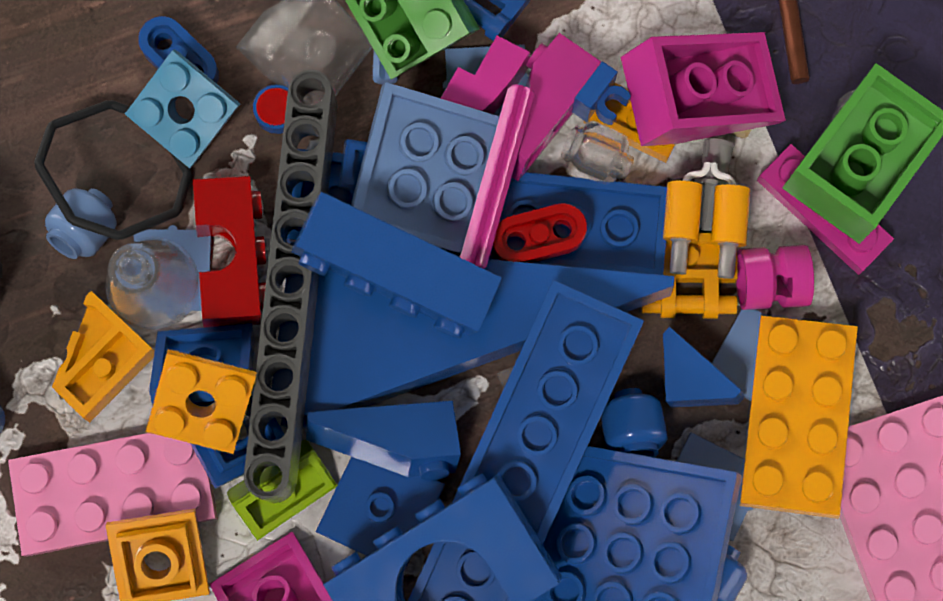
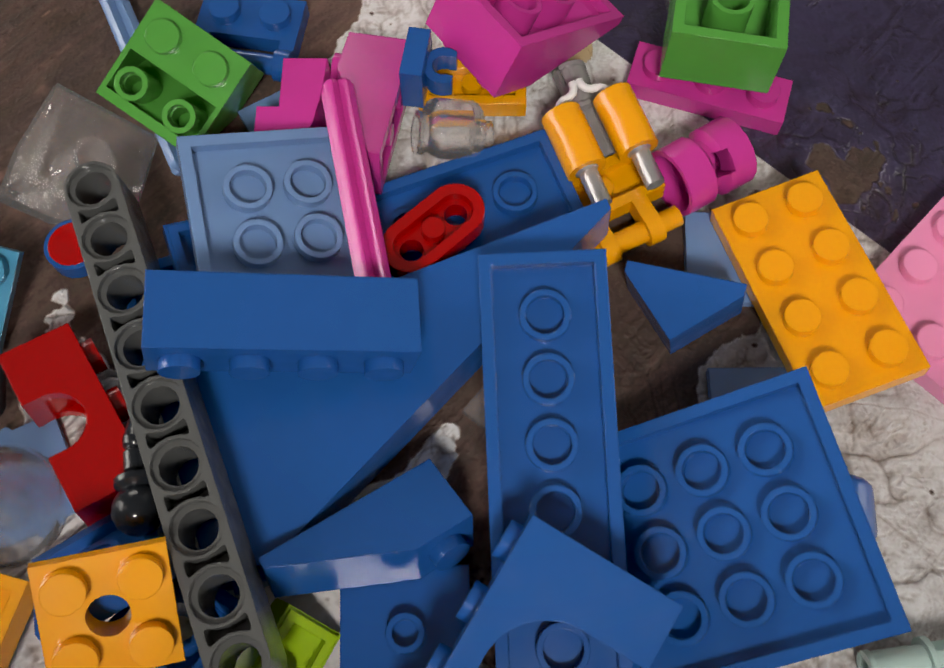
camera: 25 degrees left, 10 degrees down
blue head [601,388,668,458] -> none
none -> black bar [111,418,161,537]

